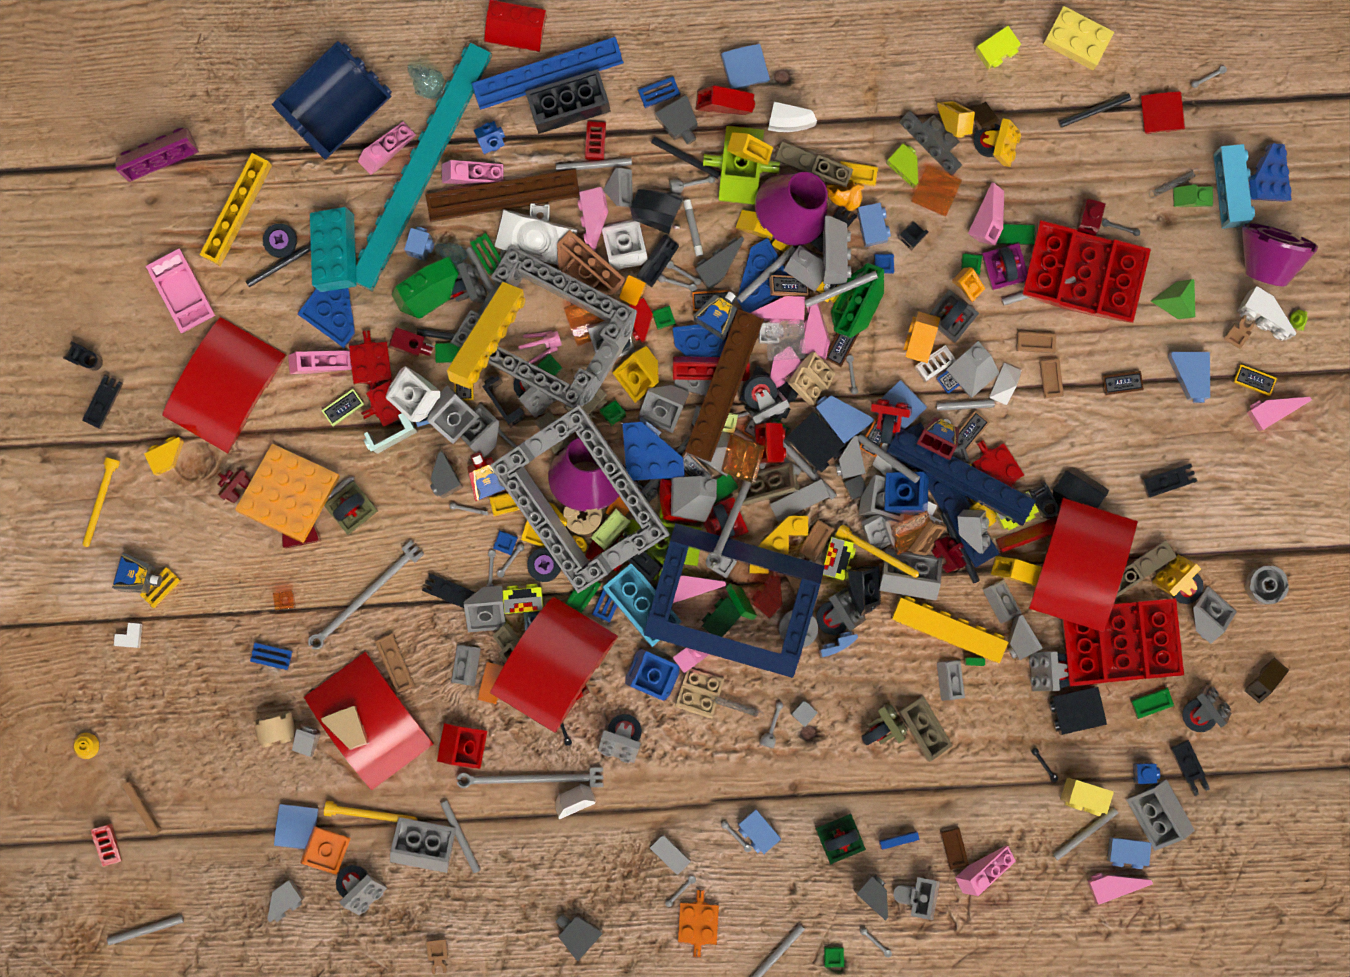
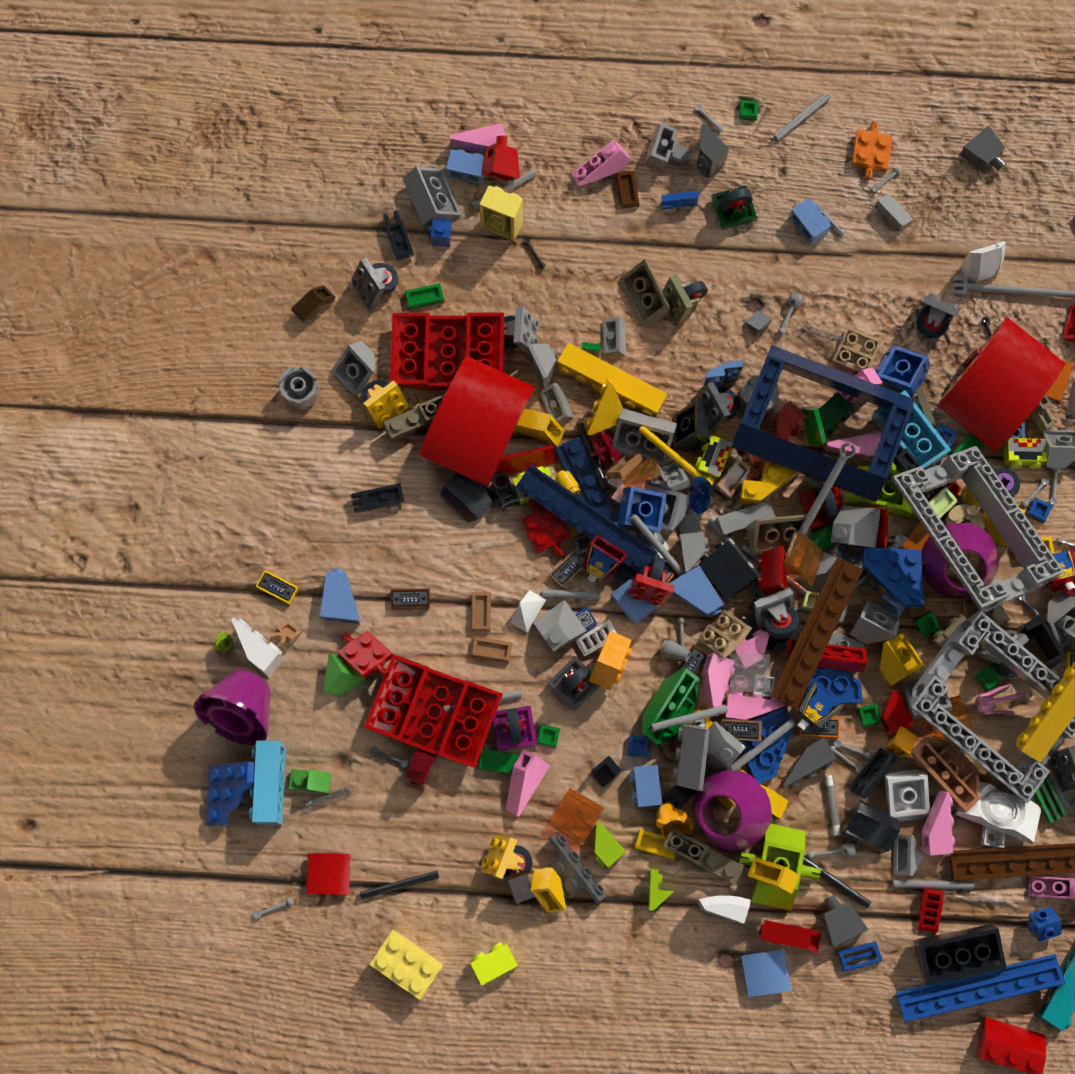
camera: 175 degrees left, 10 degrees down
light orange slope [952,267,985,302] -> none
light grey slope [958,510,990,554] -> none
black brick [1049,687,1107,735] -> none
bright pink slope [1247,397,1312,431] -> none
none -> red plate [337,630,393,679]
none -> red torso [482,135,520,182]
none -> yellow slope [585,379,623,435]
none -> lime slope [648,869,674,911]
none -> light grey cone [660,640,691,662]
none -> clear blue plate [689,476,711,514]
none -> dark tan plate [914,388,937,427]

